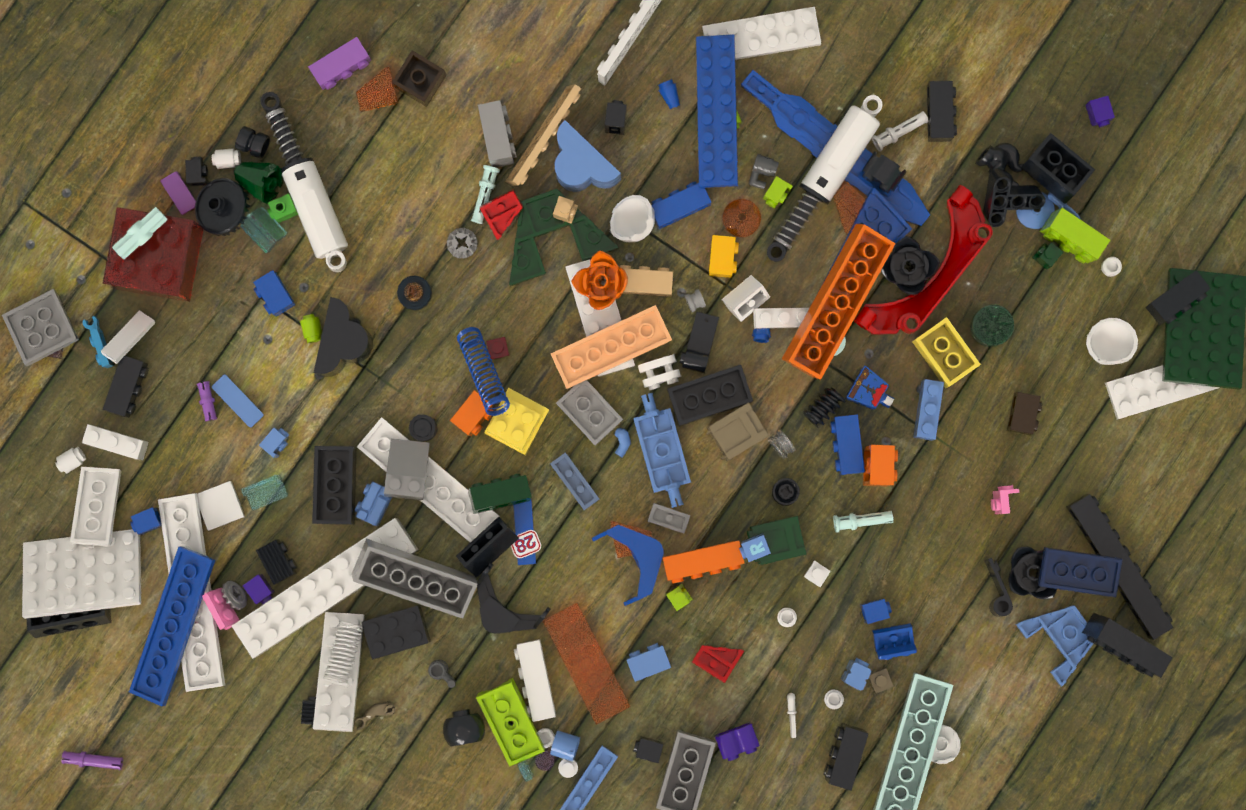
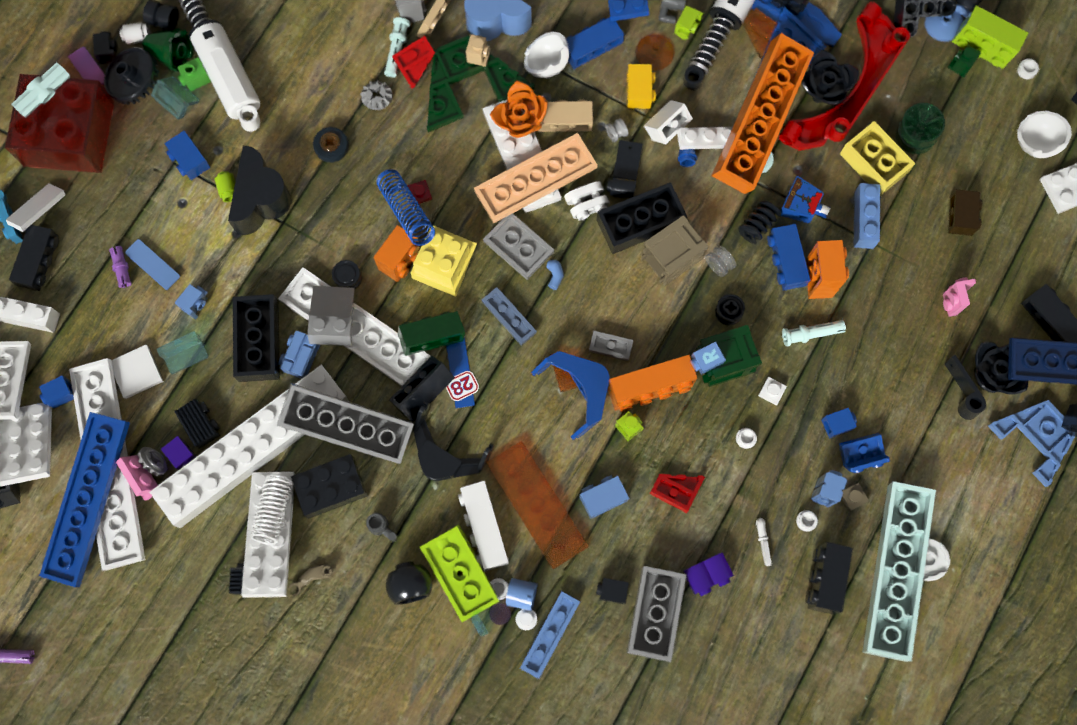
camera: 10 degrees left, 10 degrees down
medium blue plate [633,393,691,508] -> none

